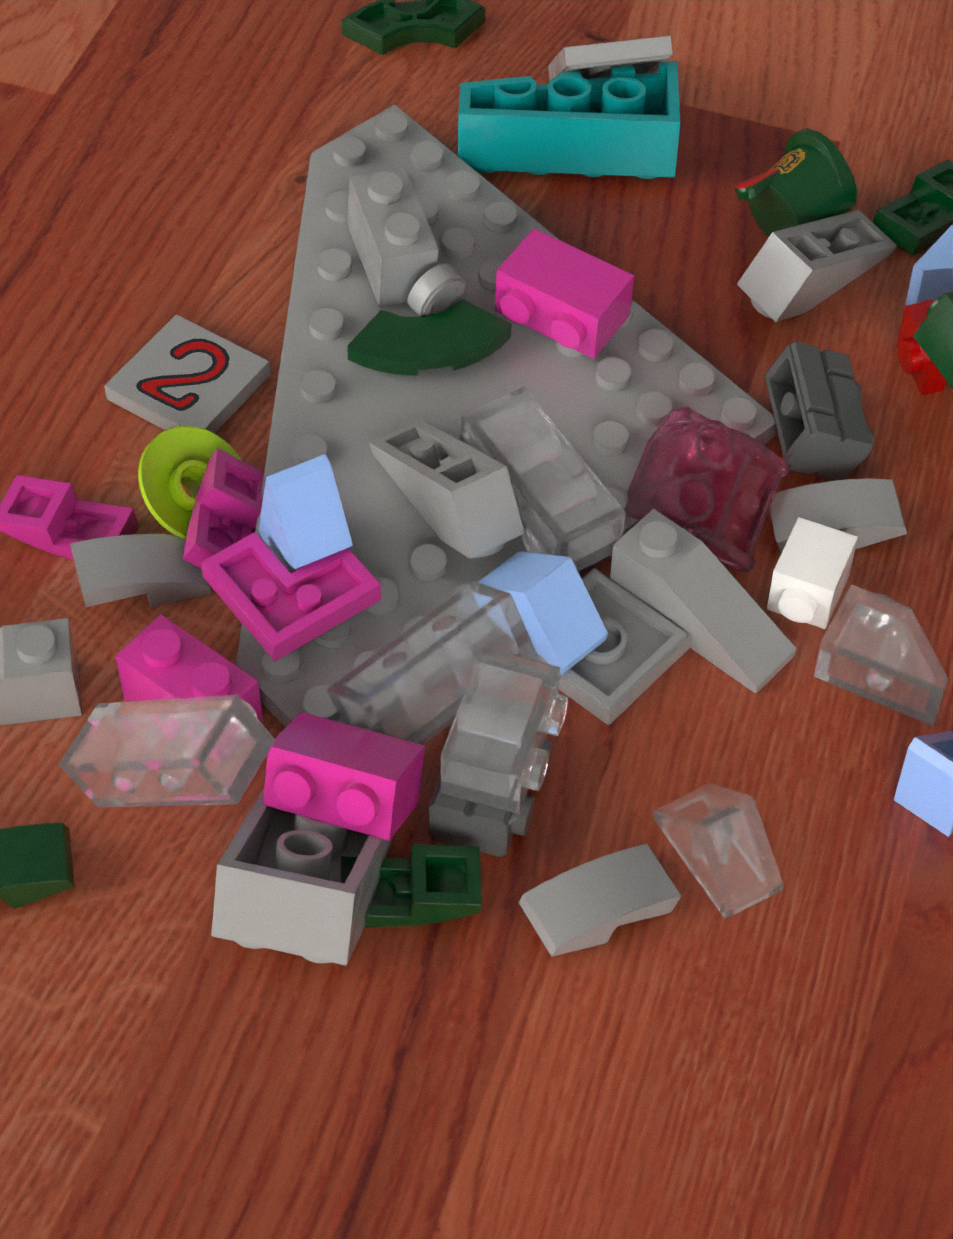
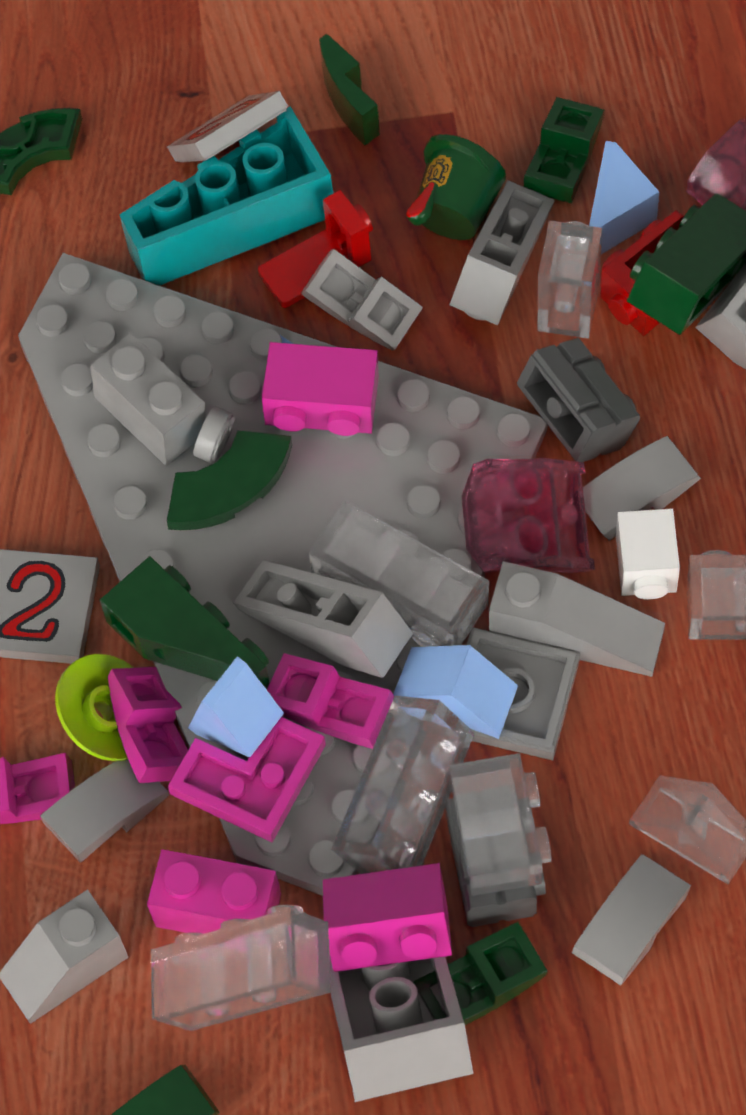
camera: 20 degrees left, 10 degrees up
none -> dark green slope [100,556,270,690]
none -> red bracket [258,190,373,308]
none -> dark pink slope [267,653,396,750]
none -> light grey slope [301,249,423,351]
none -> dark green slope [319,34,380,145]
none -> clear brick [537,220,602,339]

